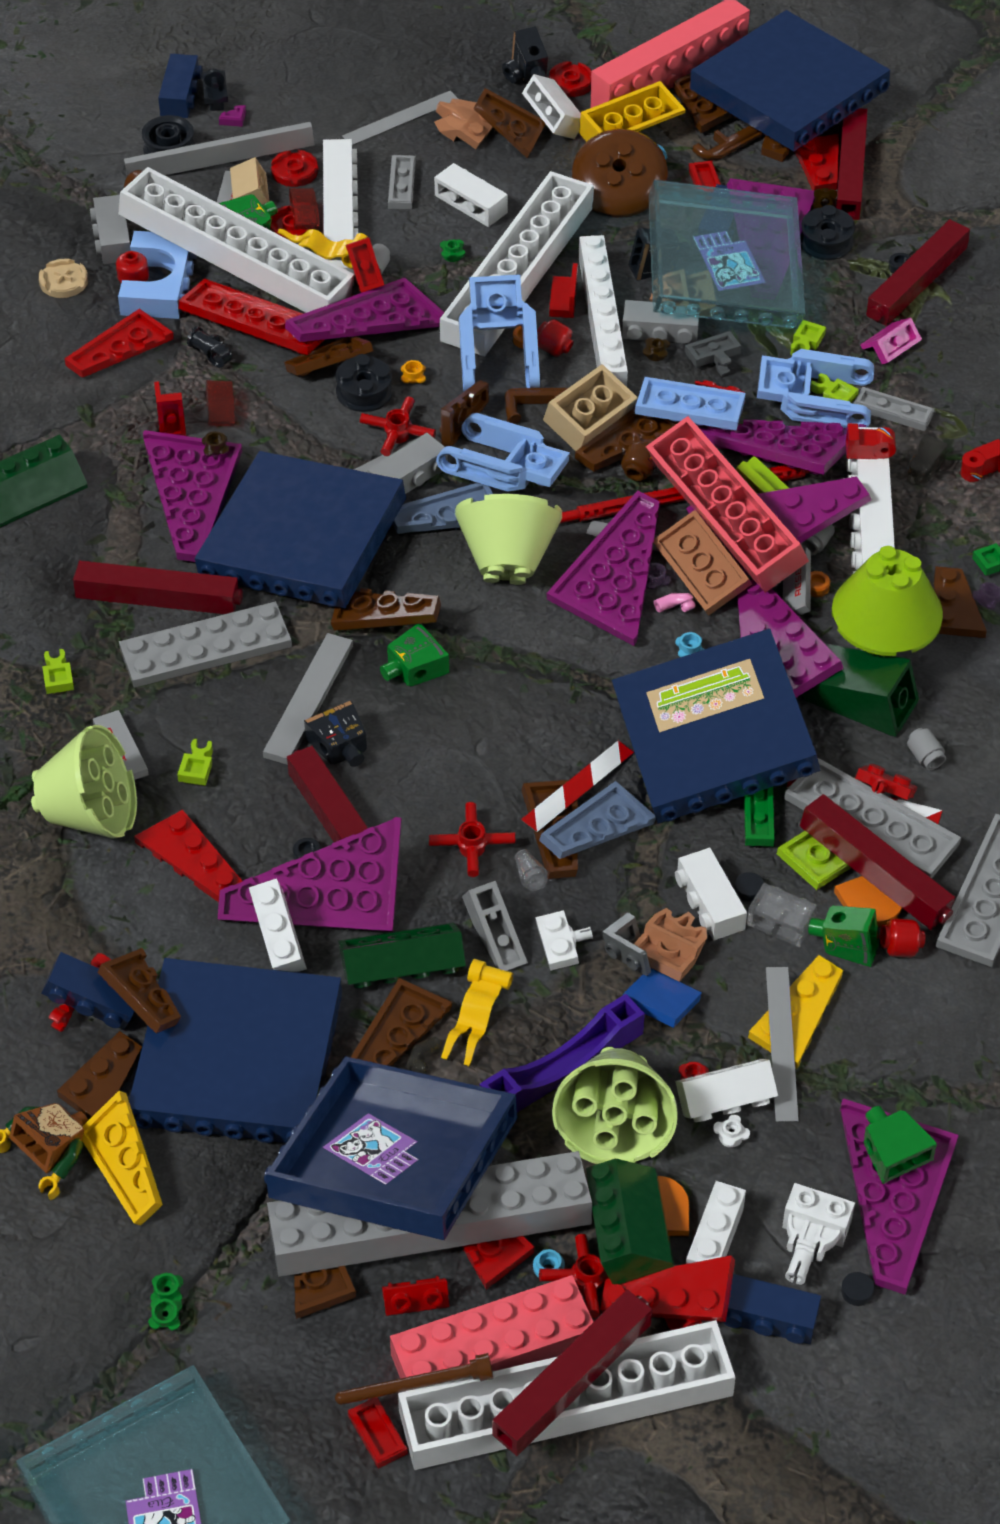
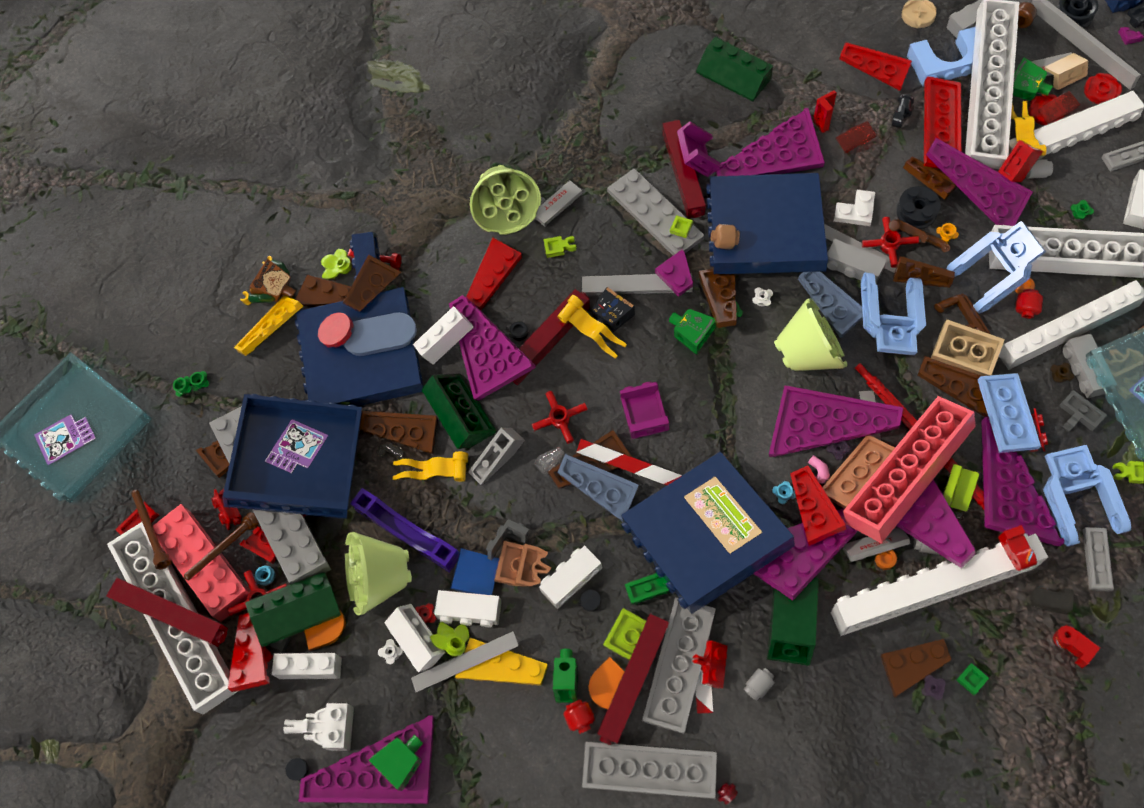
camera: 80 degrees right, 15 degrees up
lime plate [42,649,74,694] -> none
red head [116,251,149,283] -> none
dark brown plate [202,431,229,456] -> none
white plate [535,910,593,971] -> none
red panel [549,263,578,318] -> none
reddish brown head [621,442,656,481] -> none
dark blue brick [718,1274,821,1345] -> none
clear piece [747,883,817,947] -> none
lime plate [810,373,859,403] -> none
lime cone [832,546,943,656] -> none
none -> reddish brown piece [184,512,260,580]
none -> tile [318,312,353,348]
none -> lime plate [321,249,352,279]
none -> sand blue tile [343,313,417,356]
none -> lime plate [430,622,469,656]
none -> white brick [434,590,502,627]
none -> yellow flag [557,295,627,359]
none -> magenta panel [620,382,669,439]
none -> magenta wing [655,249,693,297]
none -> lime tile [670,215,693,239]
none -> magenta panel [677,122,721,177]
none -> medium nougat head [711,224,740,249]
none -> white plate [753,287,773,306]
none -> red wing [790,466,846,546]
none -> white plate [834,190,875,226]
none -> reddish brown piece [888,219,951,252]

